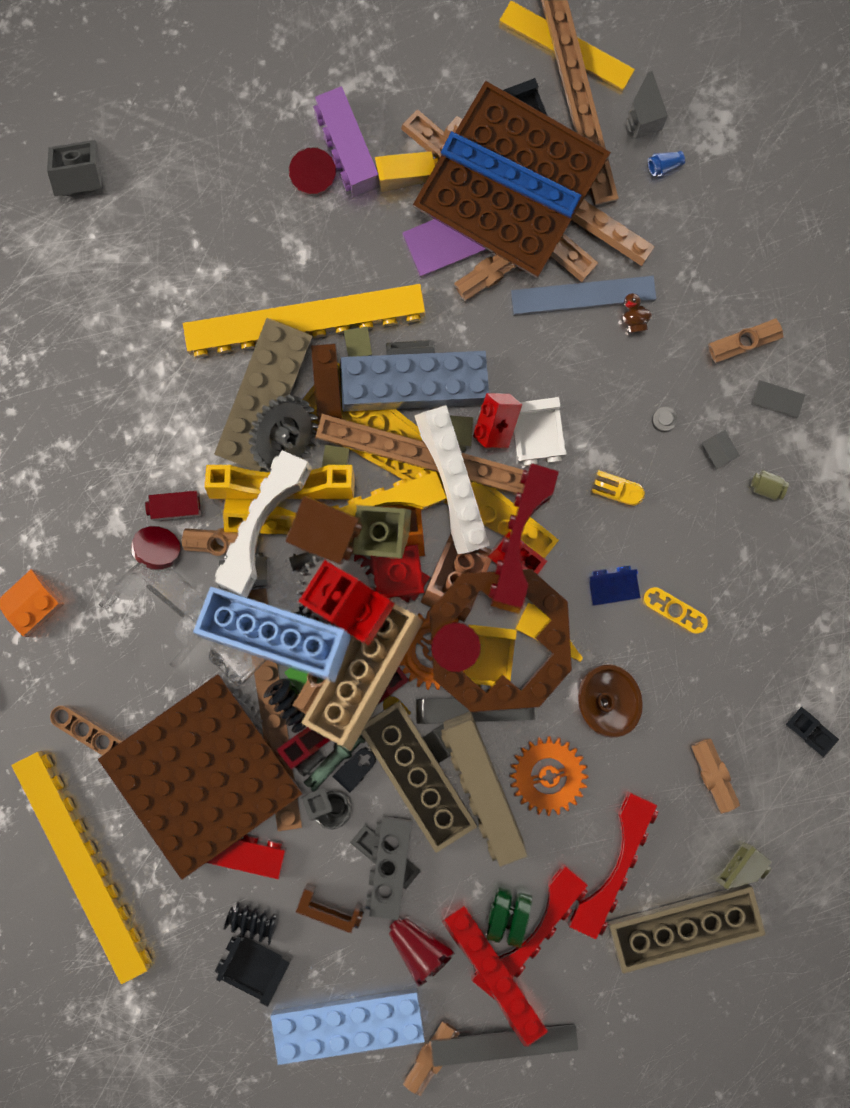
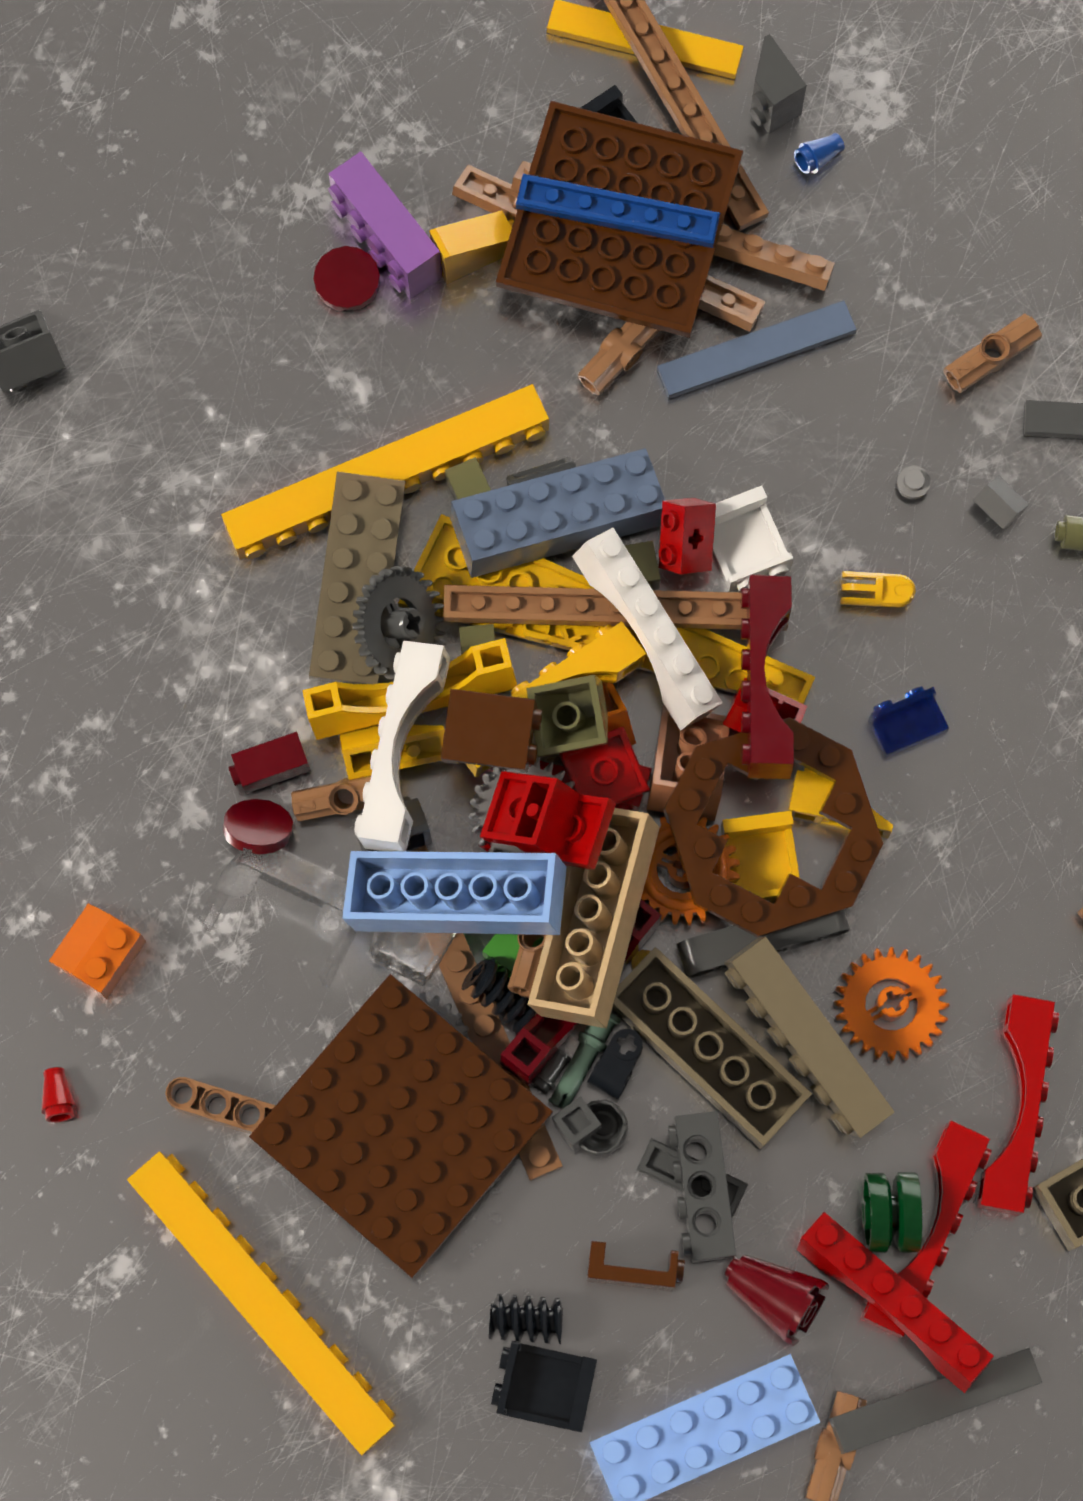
camera: 15 degrees left, 10 degrees down
red brick [207,835,287,879] -> none
dark grey pin [289,552,320,572] -> none
reddish brown slope [311,344,342,422] -> none
medium lavender tile [402,219,487,278] -> none
dark grey piece [423,724,453,763] -> none
dark red tile [431,622,481,672] -> none
reddish brown dish [578,665,643,738] -> none
reddish brown animal [622,293,652,332] -> none
yellow beam [643,587,708,634] -> none

